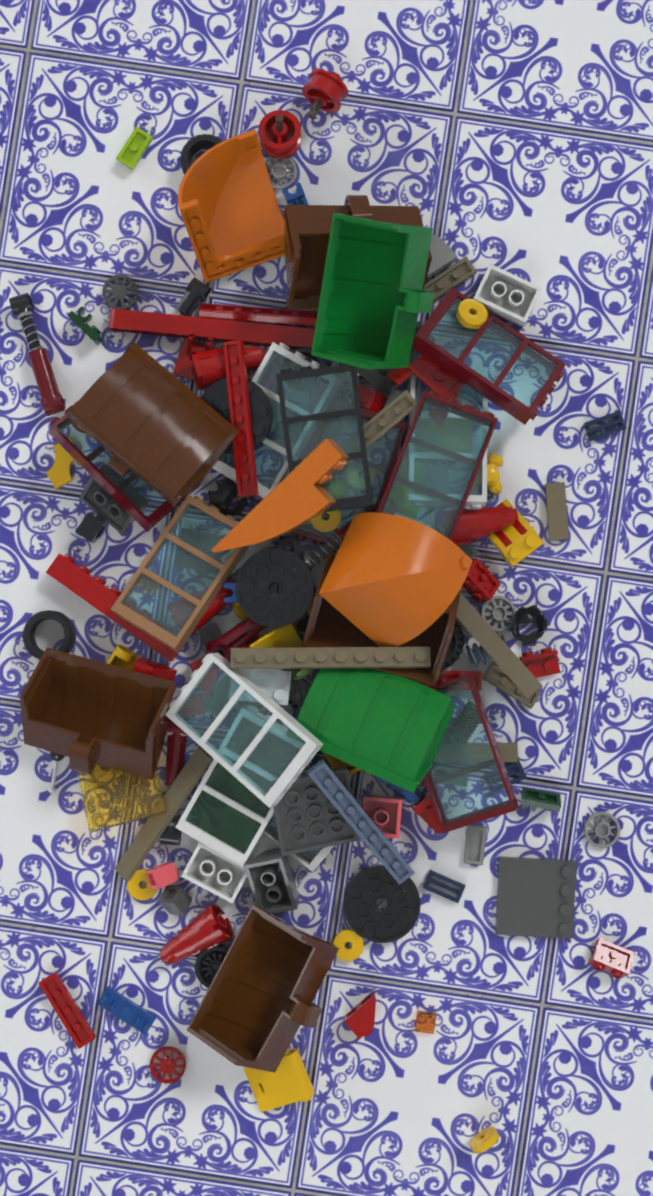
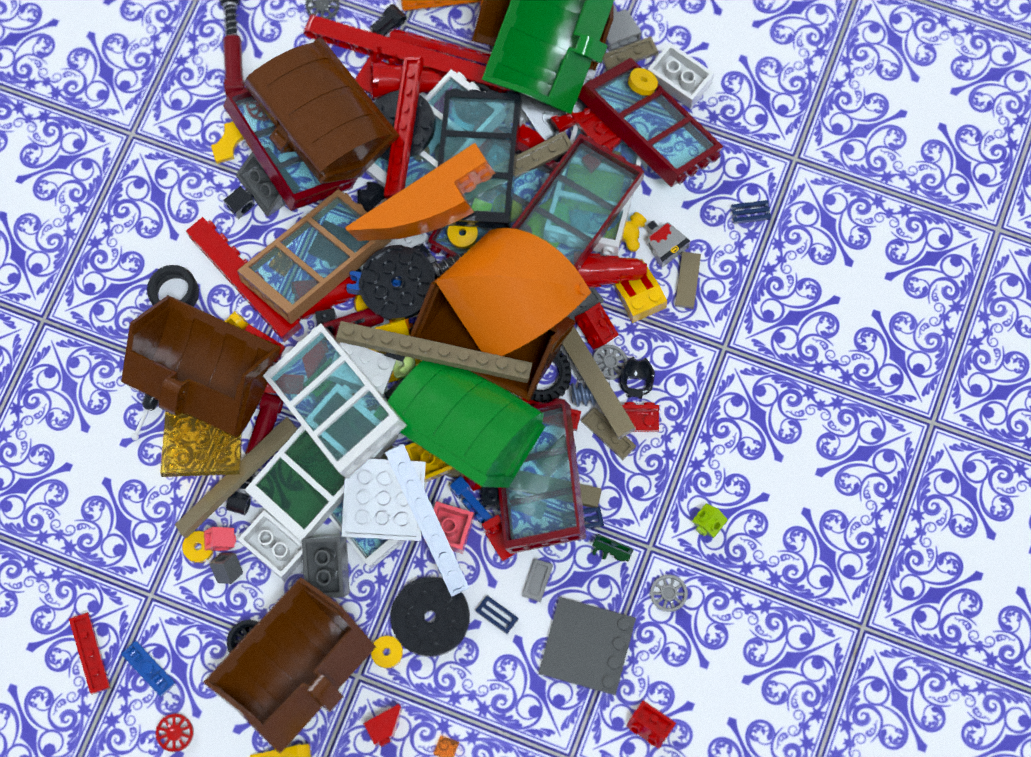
camera: 15 degrees right, 15 degrees down
dark green plate [67,307,103,345] -> none
red cone [159,904,234,964] -> none
none -> light grey torso [645,220,690,268]
none -> lime brick [692,503,728,538]

